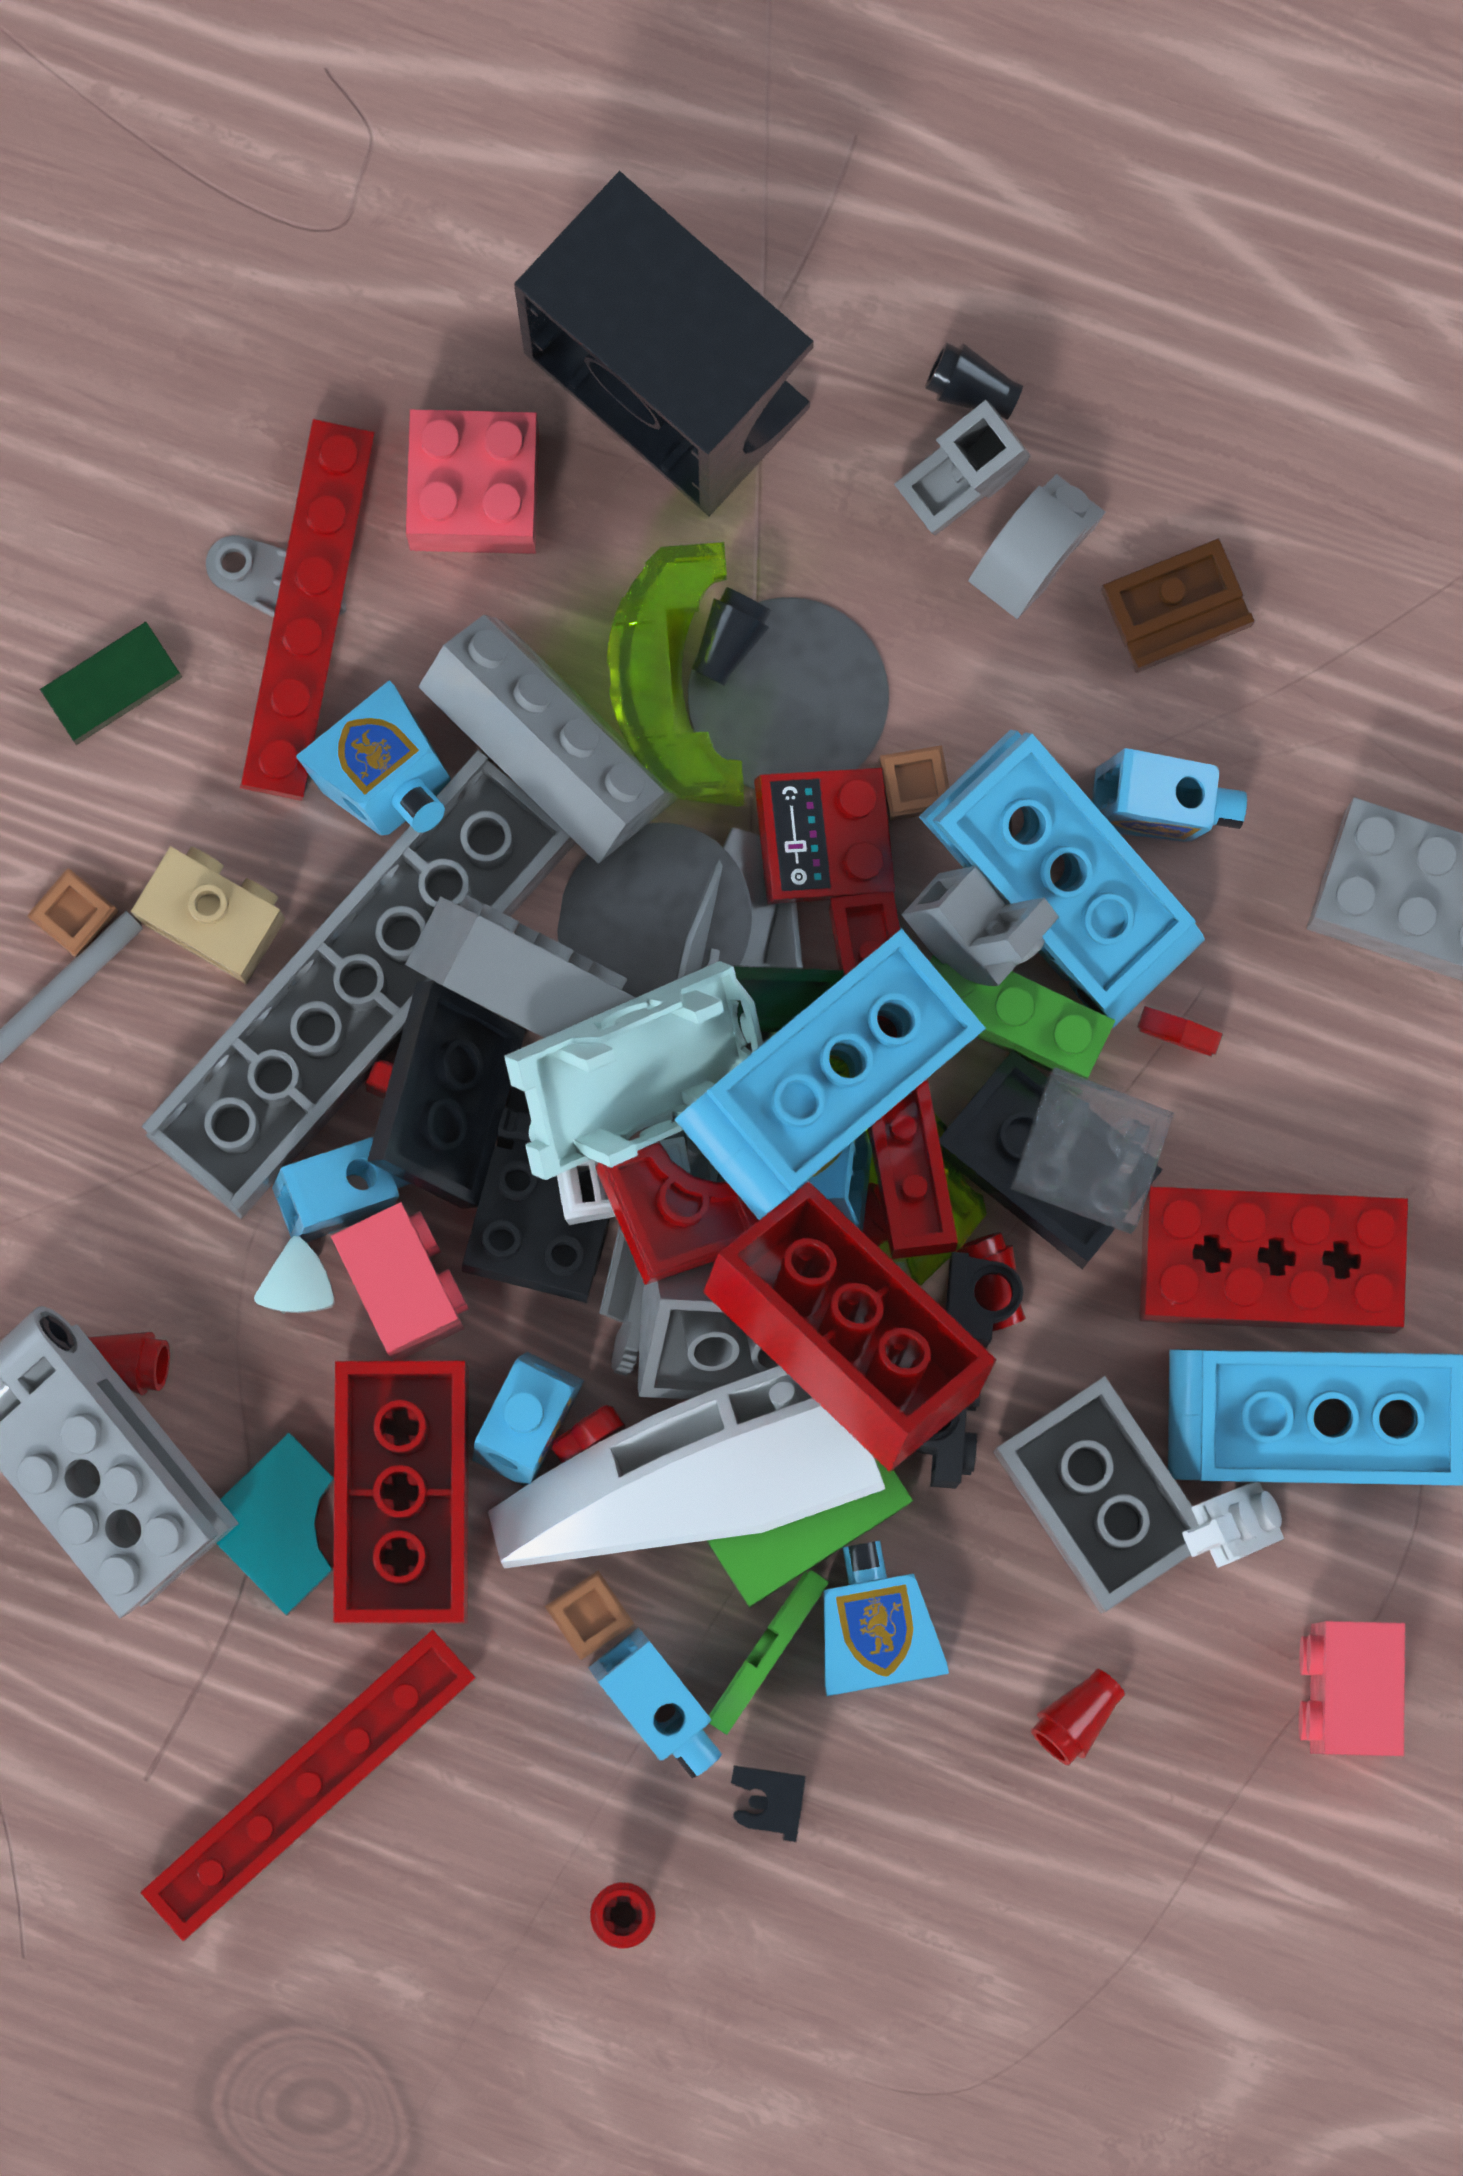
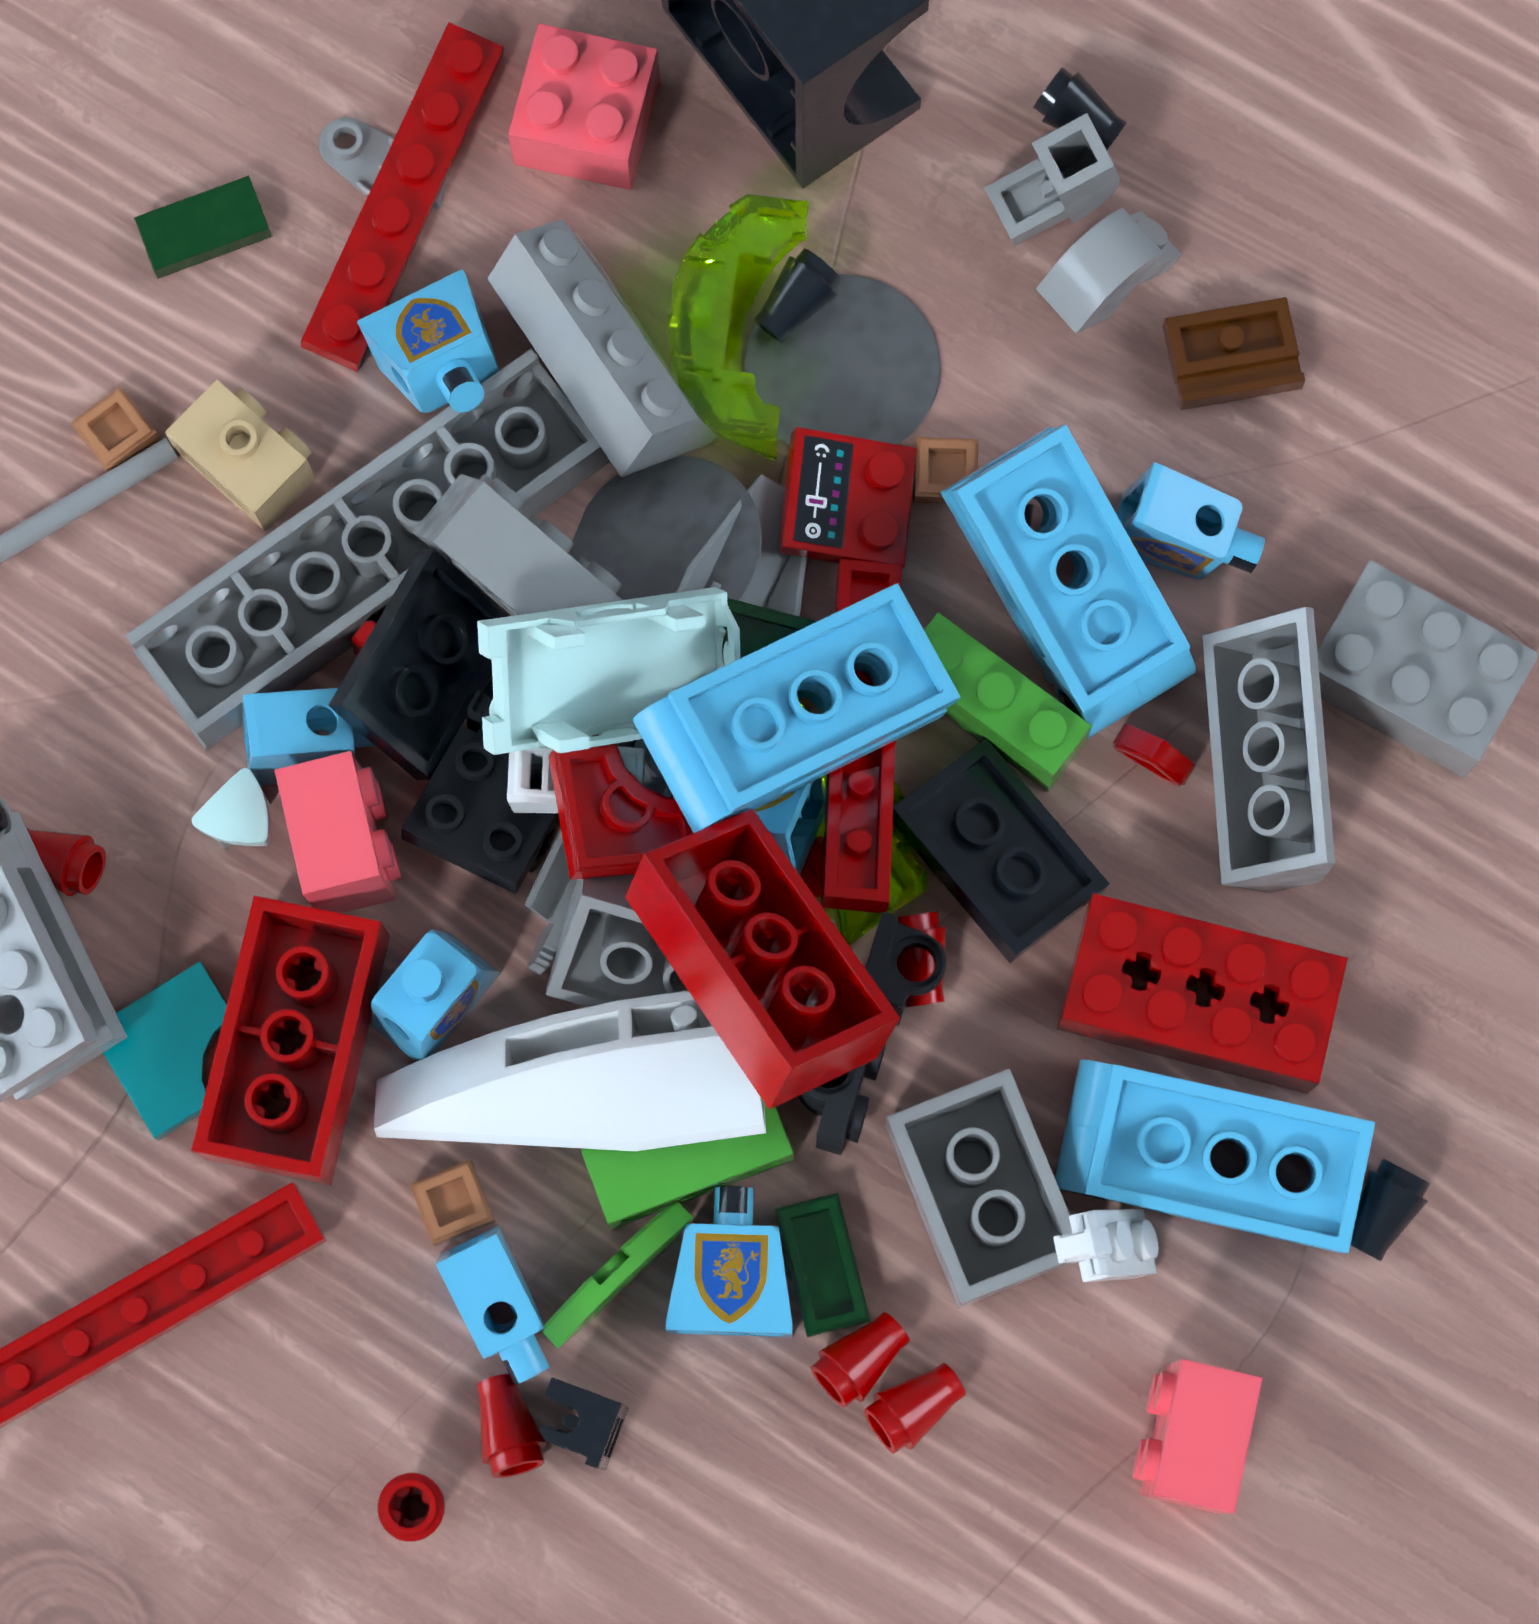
camera: 15 degrees right, 5 degrees down
red tile [551,1405,626,1464] -> none
light grey brick [902,866,1059,986] -> none
clear plate [1011,1067,1174,1234] -> none
none -> red cone [476,1374,547,1478]
none -> dark green tile [775,1193,871,1338]
none -> red cone [810,1312,910,1408]
none -> light grey slope [1202,607,1335,893]

